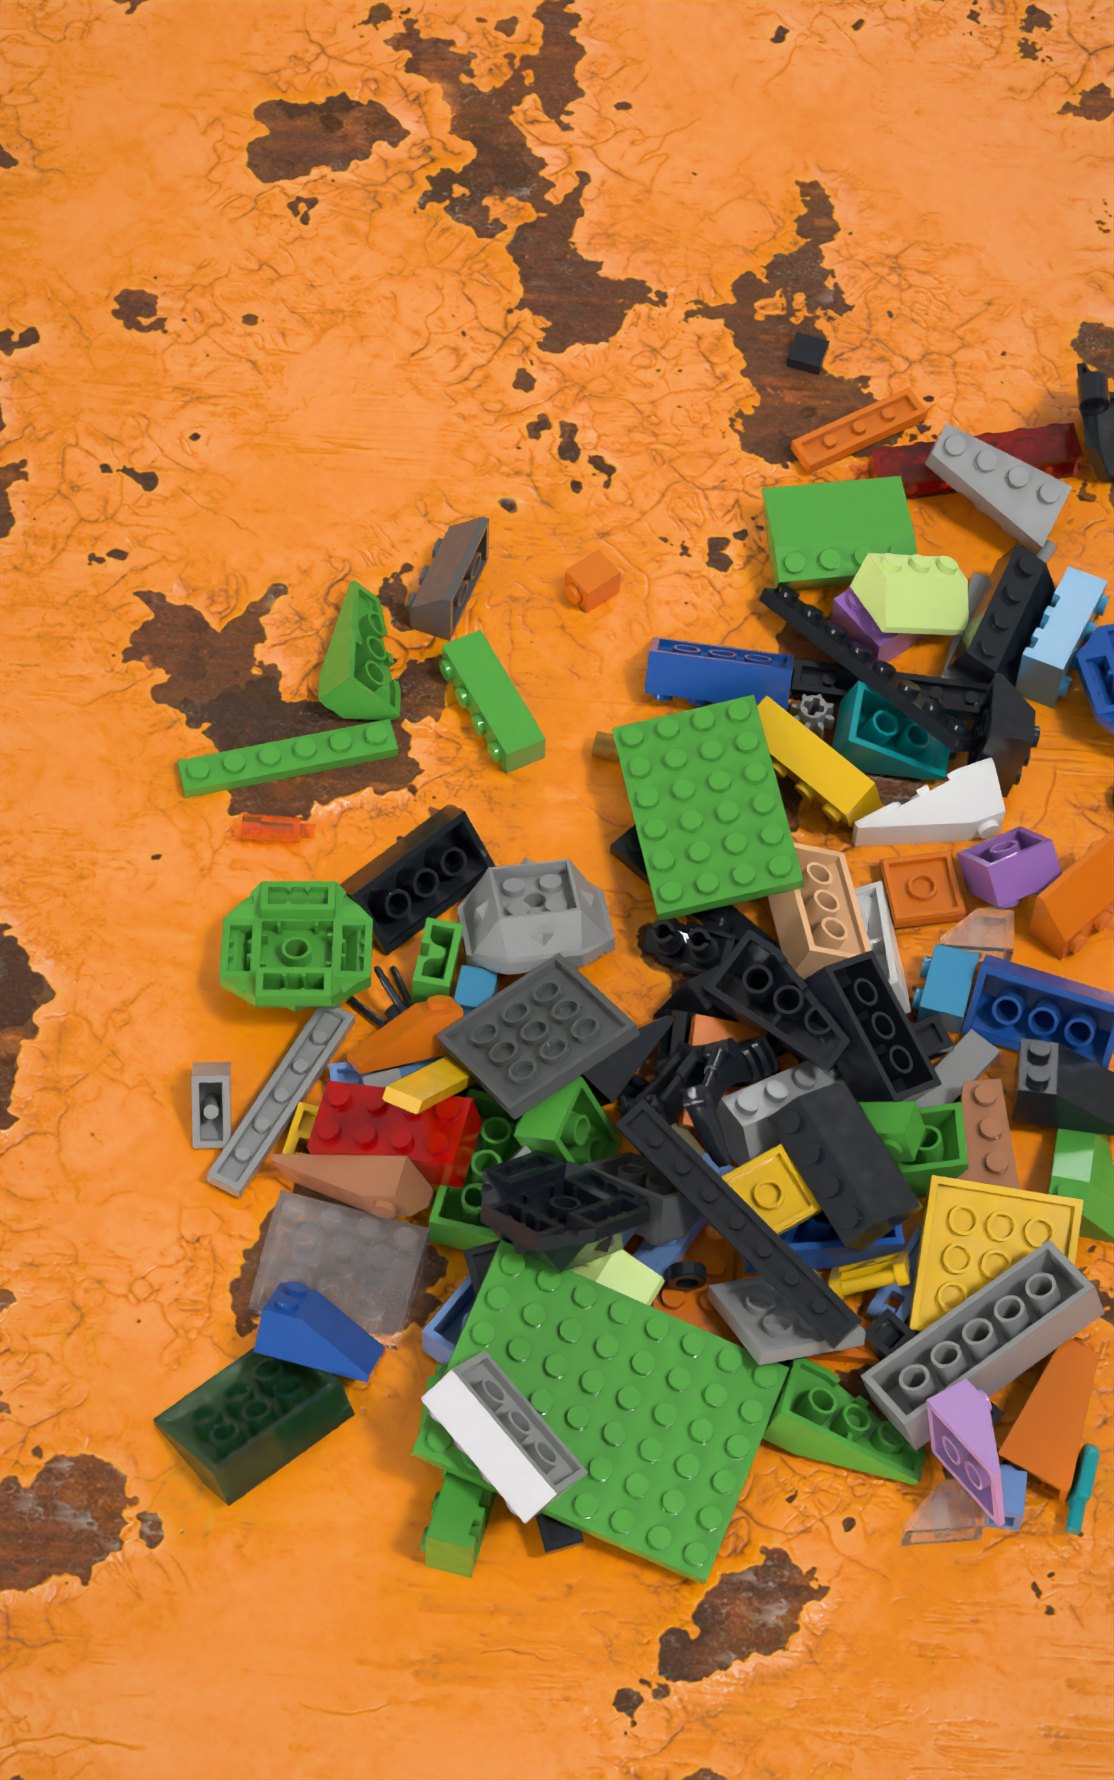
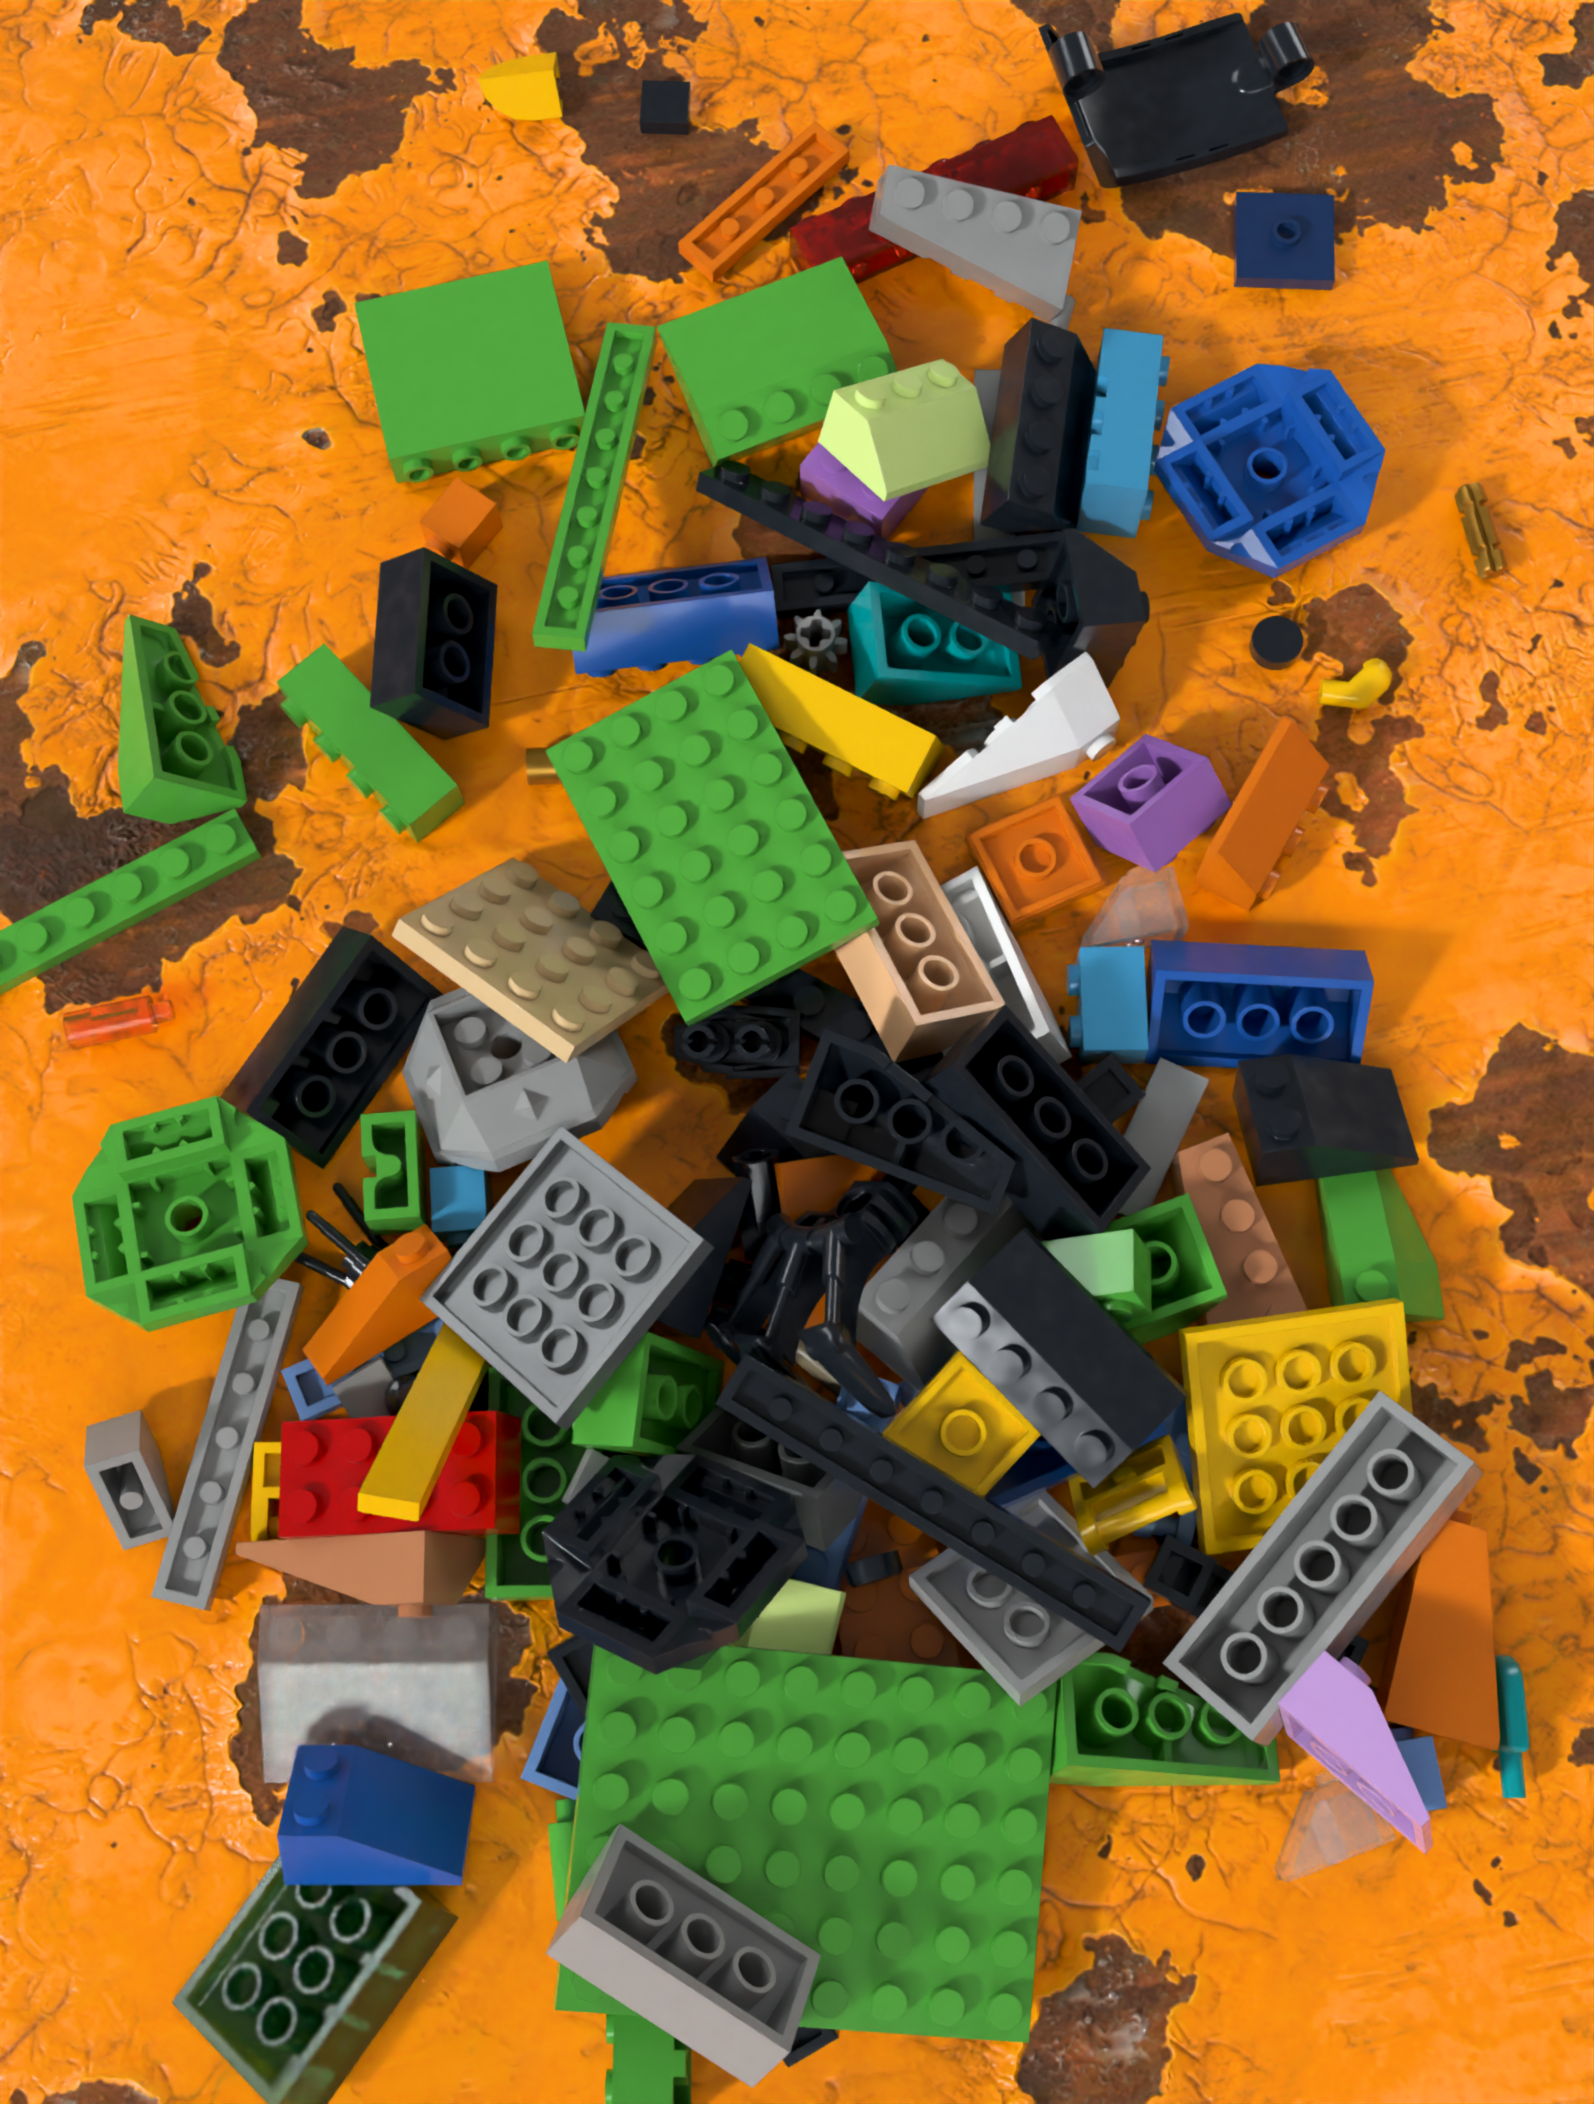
camera: 10 degrees left, 15 degrees up
dark grey slope [406,517,489,641] -> none
none -> bright green panel [354,260,585,483]
none -> black brick [370,547,498,740]
none -> tan plate [391,857,669,1063]
none -> yellow brick [477,52,563,121]
none -> bright green plate [532,322,657,652]

